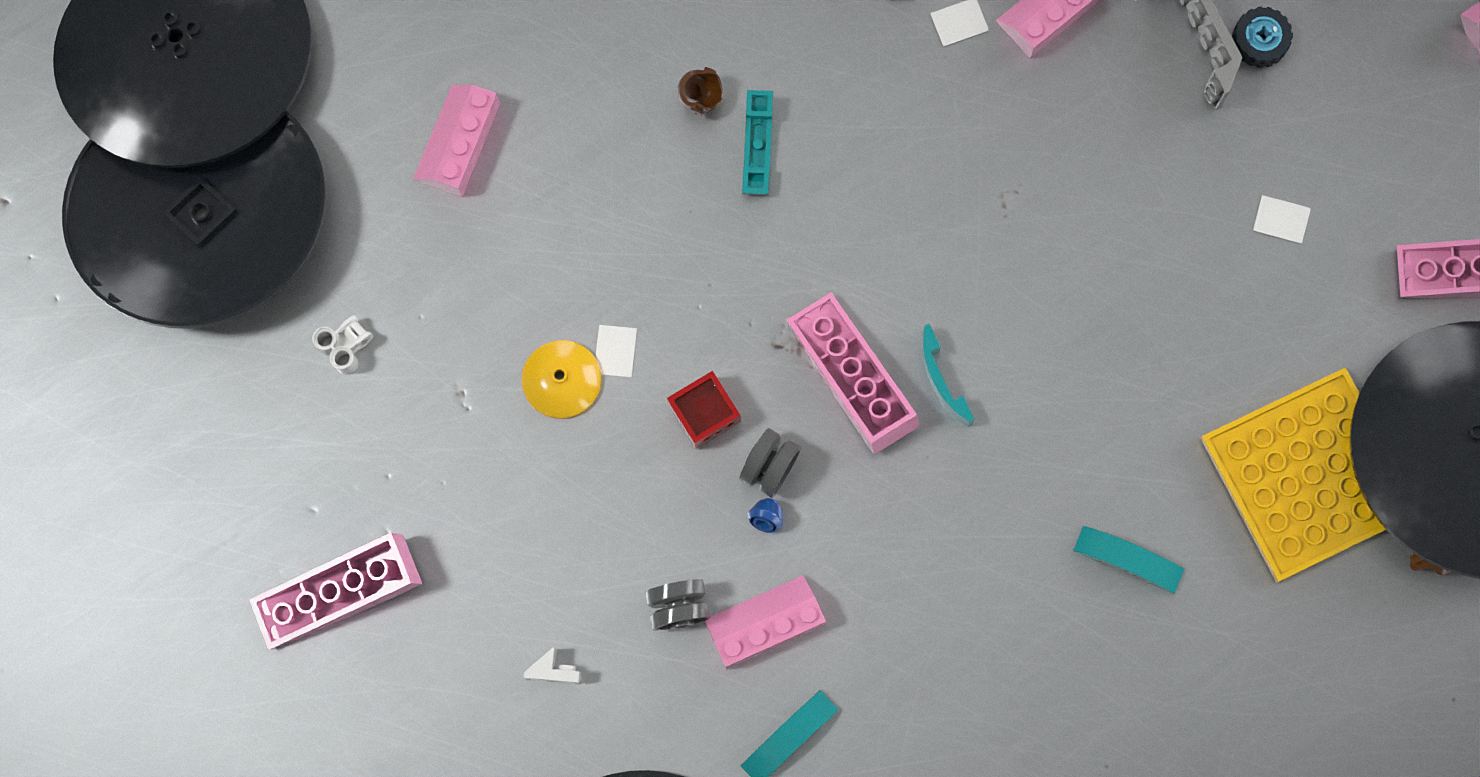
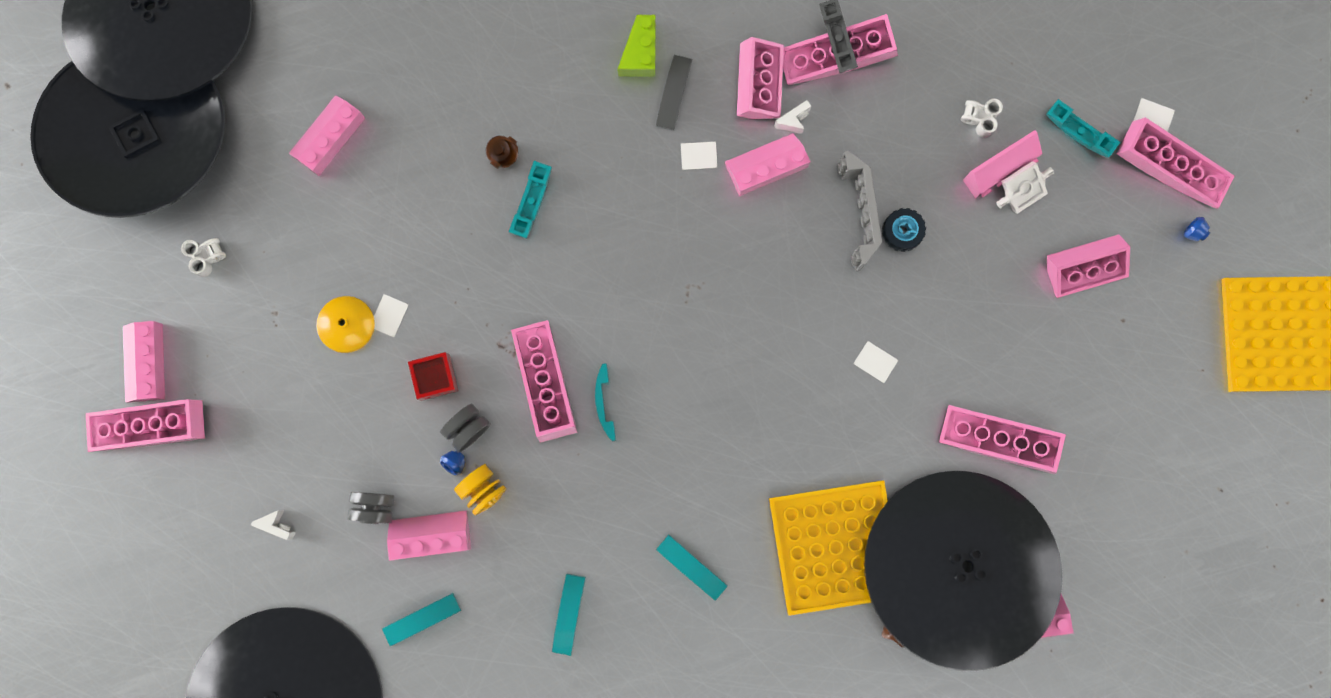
camera: 10 degrees right, 5 degrees up
none -> bright pink slope [123,321,165,403]
none -> yellow wheel [454,464,507,516]
none -> teal slope [552,574,586,656]

